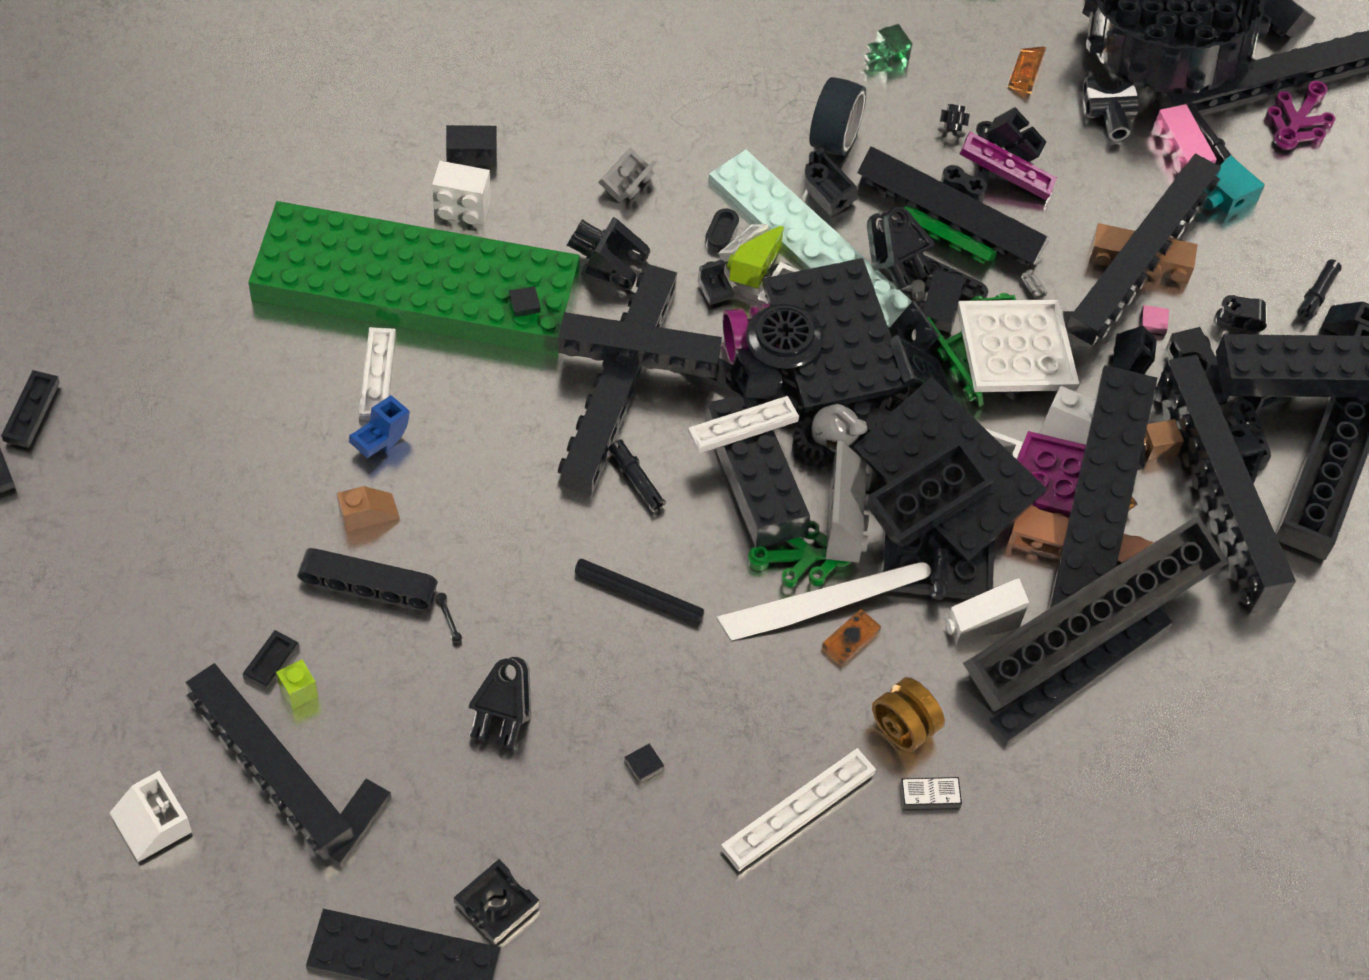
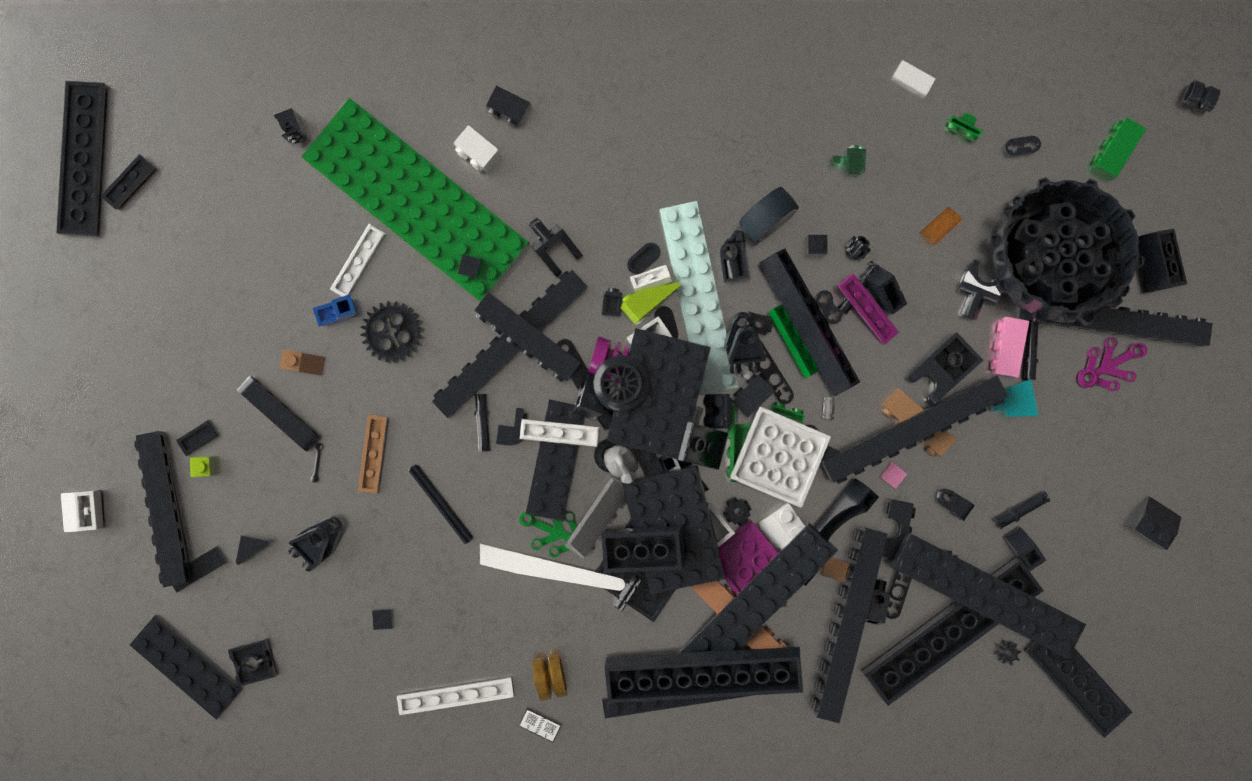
camera: 35 degrees right, 30 degrees up
light grey bracket [598,147,657,203] -> none
clear orange tile [822,609,881,665] -> none
white slope [946,579,1029,644] -> none
none -> black slope [236,534,274,565]
none -> black hinge [274,108,307,144]
none -> medium nougat plate [358,415,388,493]
none -> black gear [360,301,423,363]
none -> black brick [496,408,528,446]
none -> black brick [723,497,752,526]
none -> black brick [806,235,828,256]
none -> black brick [907,332,983,405]

